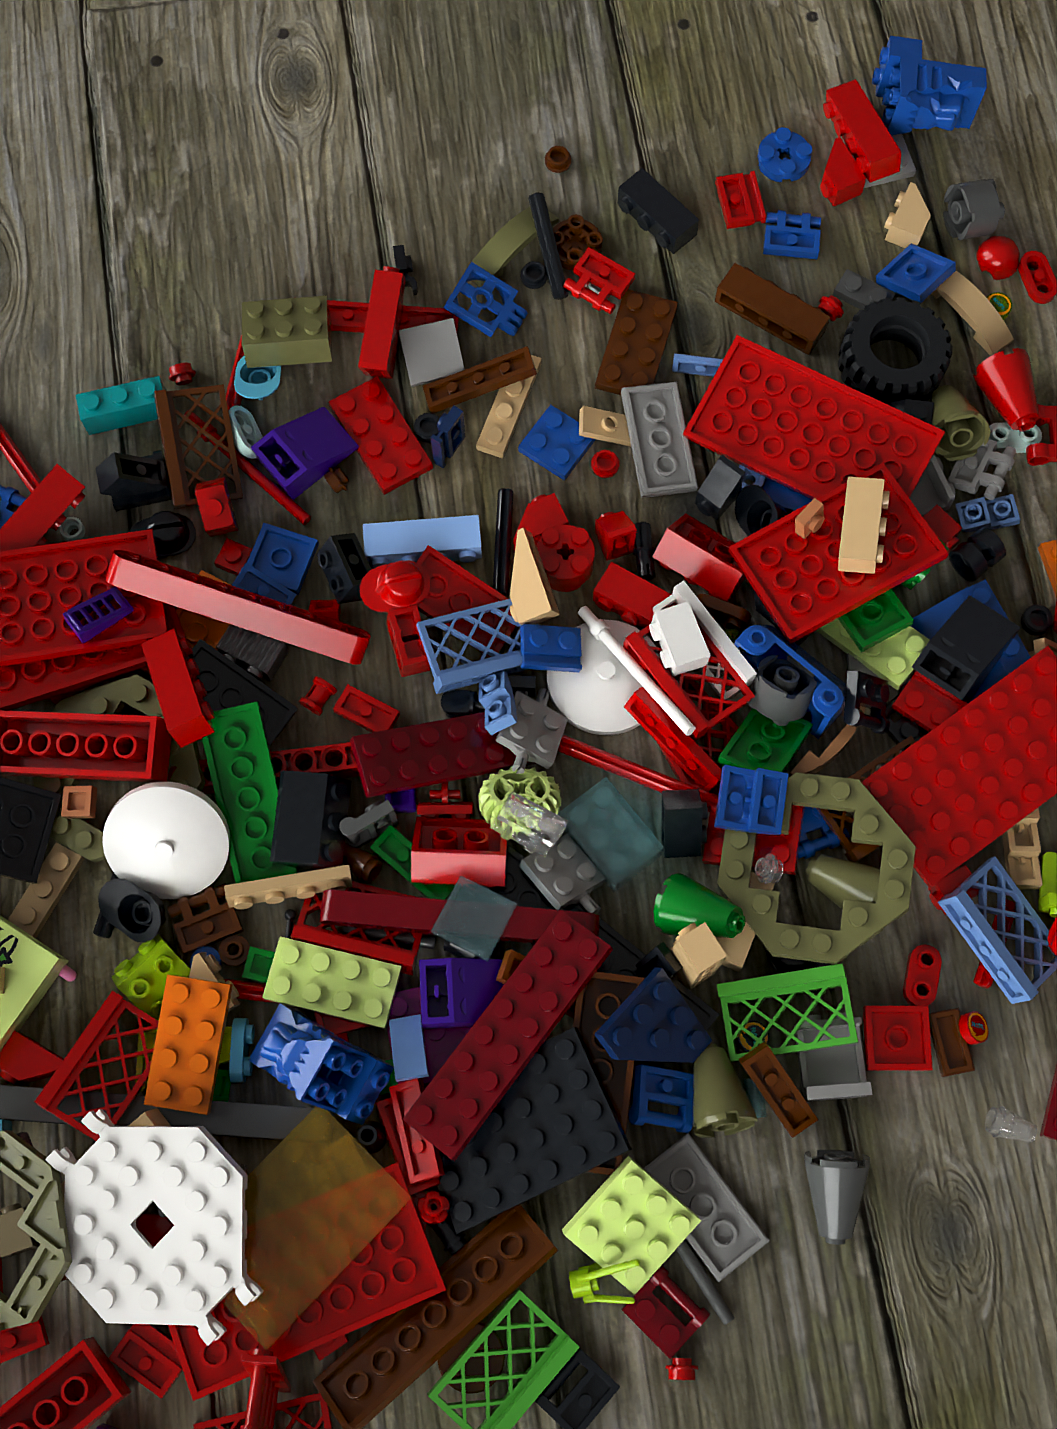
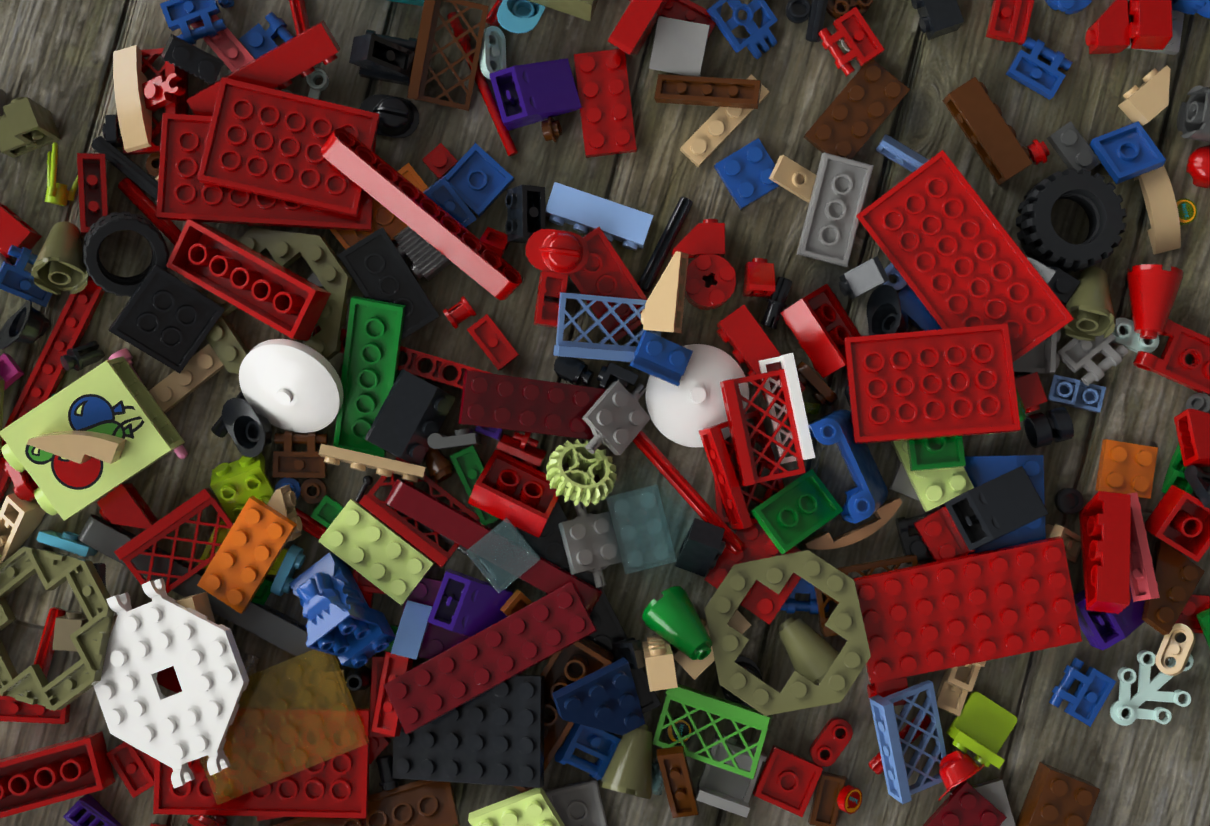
camera: 25 degrees right, 15 degrees up
nougat plate [61,786,98,819] -> none
dark purple slope [63,587,134,644] -> none
red brick [141,629,215,748] -> none
red torso [195,477,239,537] -> none
black tile [414,413,440,443] -> none
red plate [417,1191,450,1224] -> none
dark blue plate [431,405,465,468] -> none
medium blue slope [478,670,517,735] -> none
clear plate [490,791,568,857] -> none
white bar [578,606,696,736] -> none
red plate [591,450,620,478] -> none
white brick [649,601,711,676] -> none
blue slope [714,765,789,835] -> none
dark grey brick [748,655,817,726] -> none
clear plate [755,854,783,884] -> none
nougat plate [795,498,825,539] -> none
tan brick [838,477,890,574] -> none
black plate [844,671,890,734] -> none

